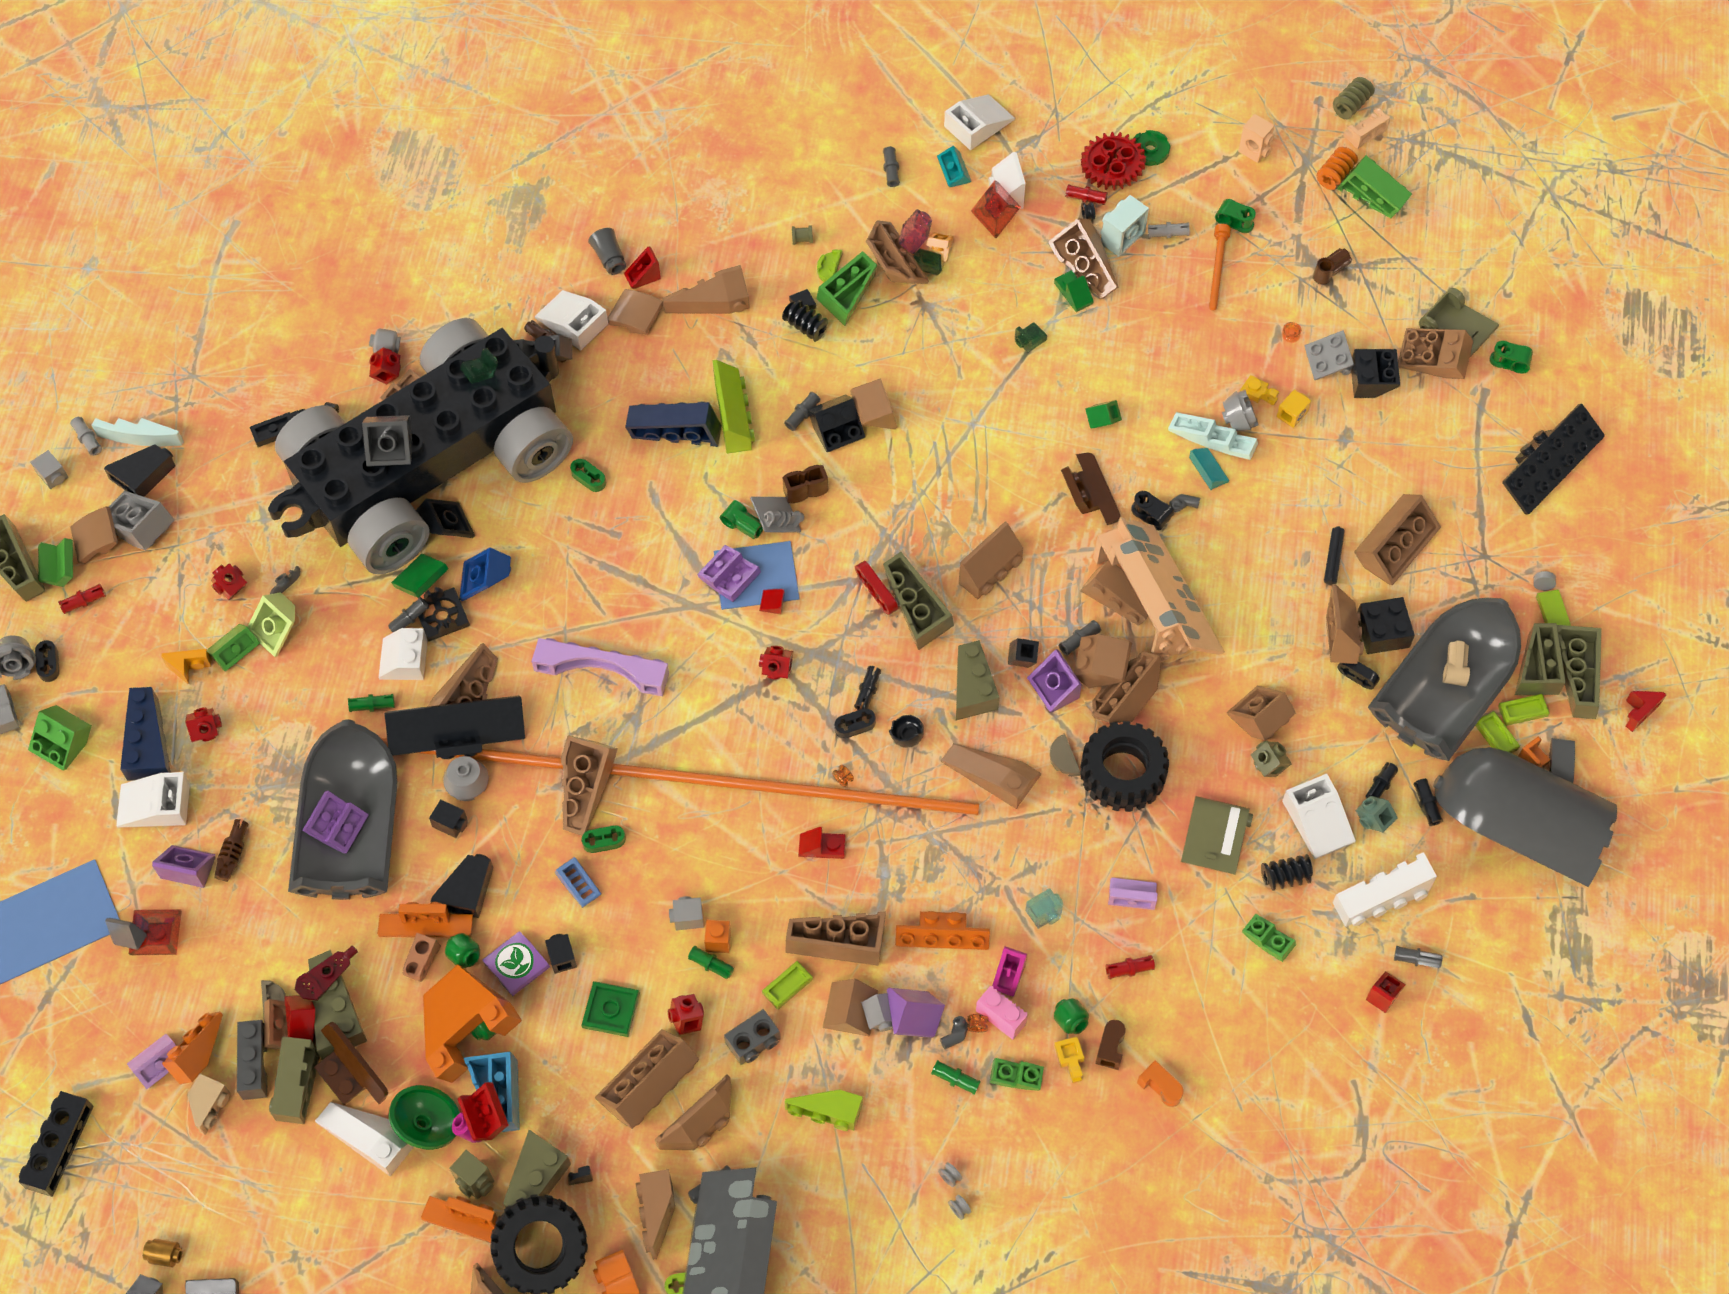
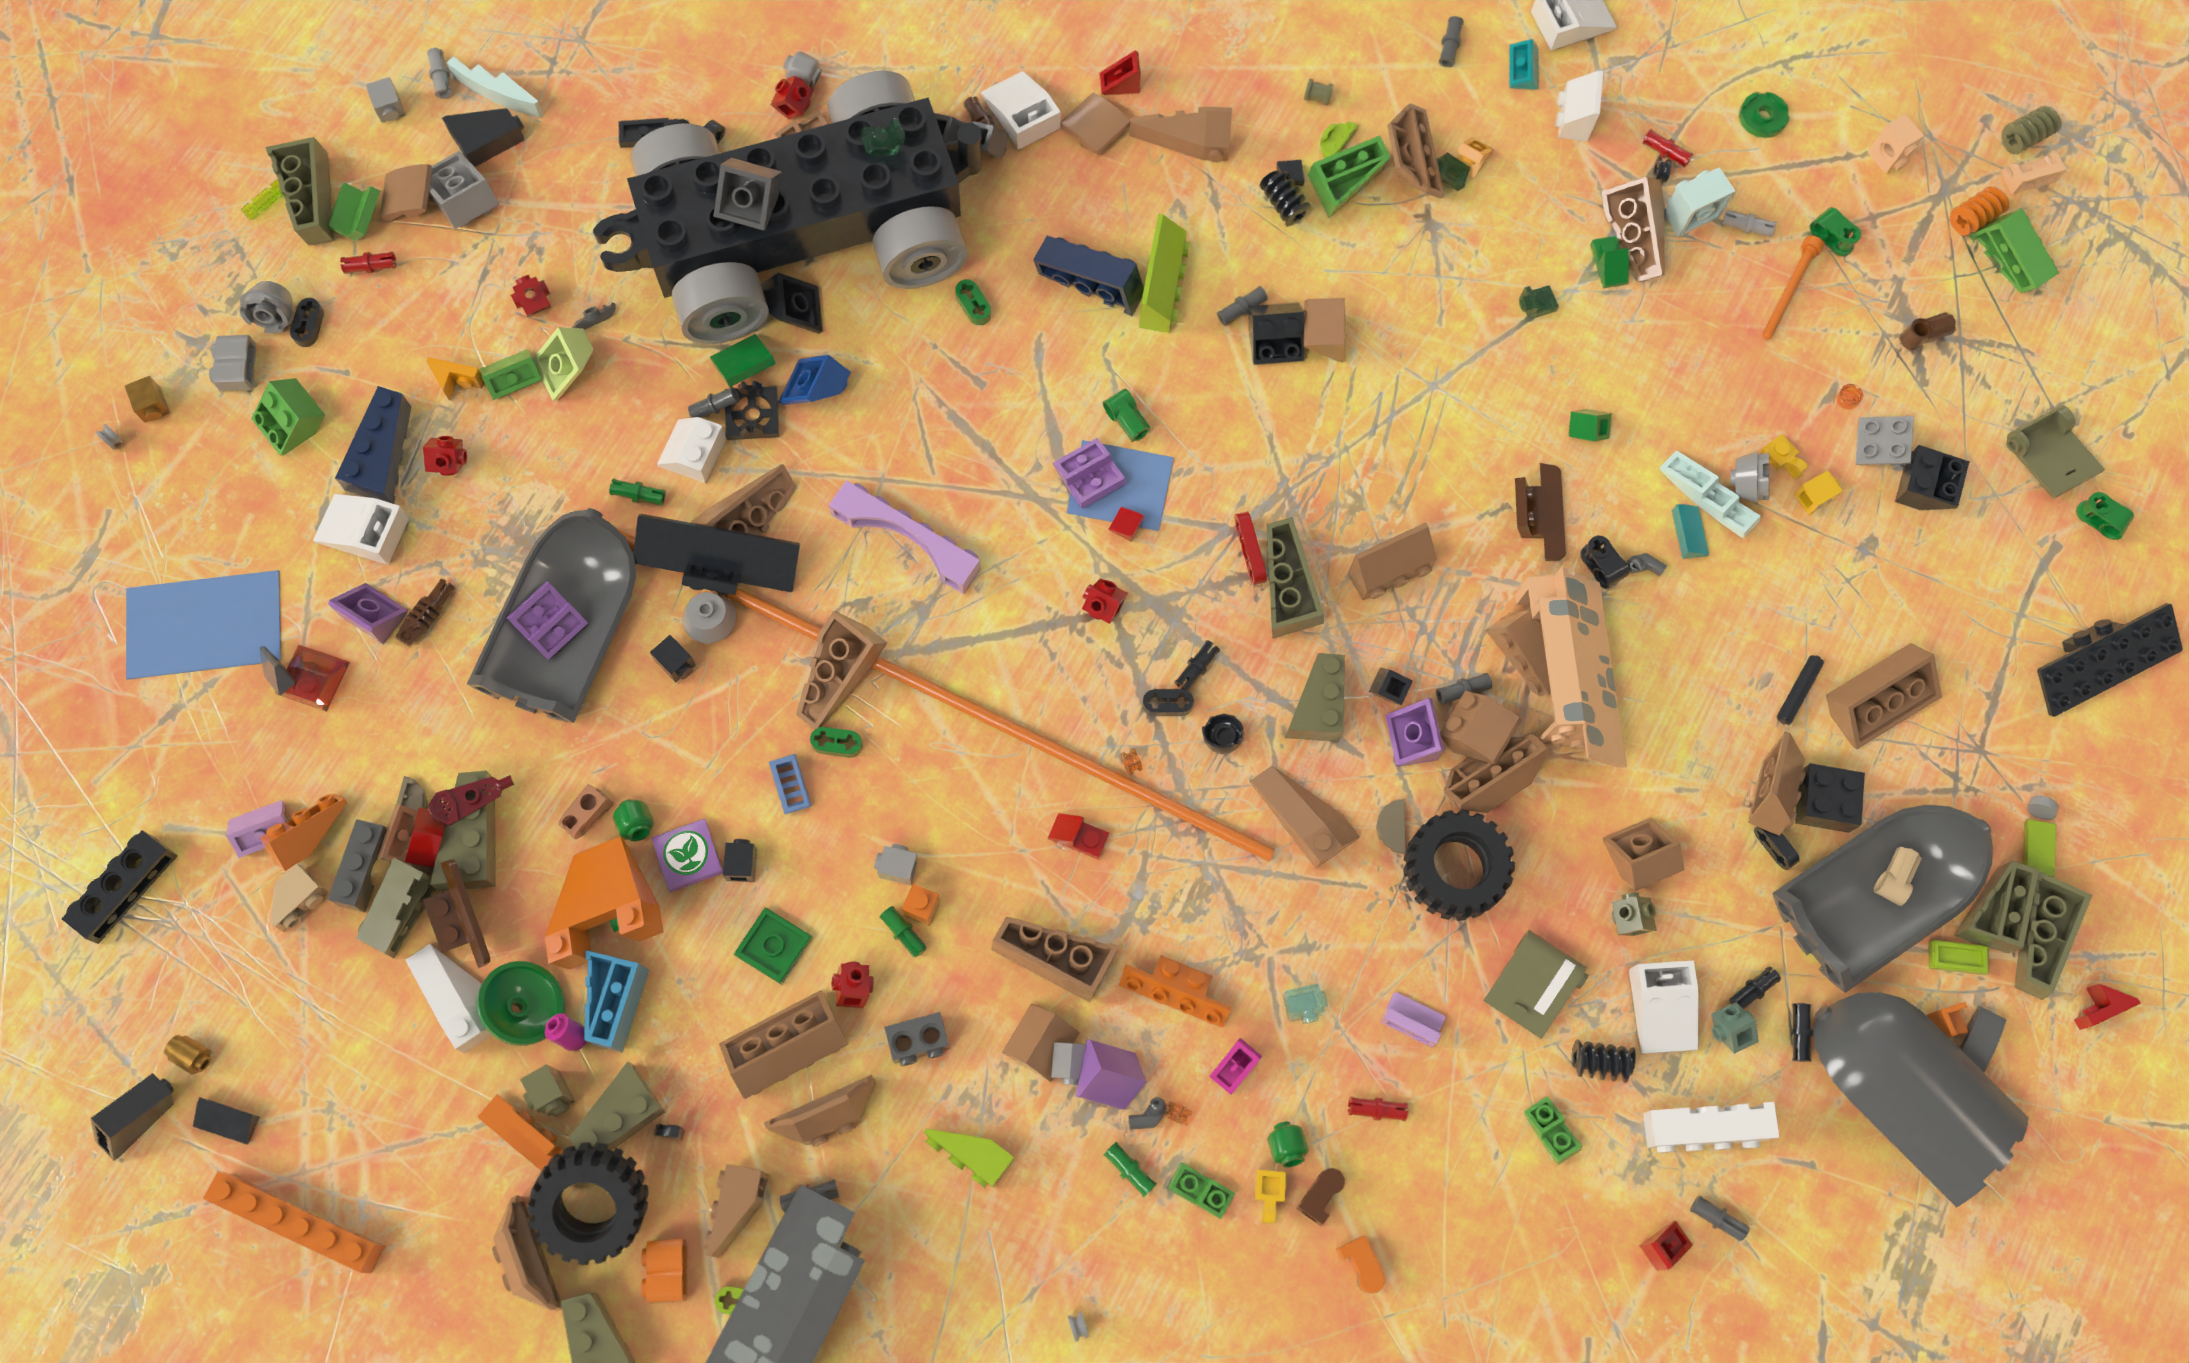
camera: 15 degrees right, 10 degrees up
orange bracket [377,902,473,938] -> none
black slope [430,854,493,918] -> none
red bracket [458,1082,509,1141] -> none
dark grey plant [588,228,626,275] -> none
light grey hinge [750,497,804,532] -> none
lime tile [762,961,813,1010] -> none
reddish brown brick [782,465,828,503] -> none
clear pink brick [899,209,932,254] -> none
light grey bush [938,1162,962,1187] -> none
clear red slope [971,180,1021,238] -> none
bright pink brick [976,986,1027,1040] -> none
red gear [1081,132,1146,191] -> none
medium nougat slope [1398,328,1473,379] -> none
lime tile [1475,711,1520,753] -> none

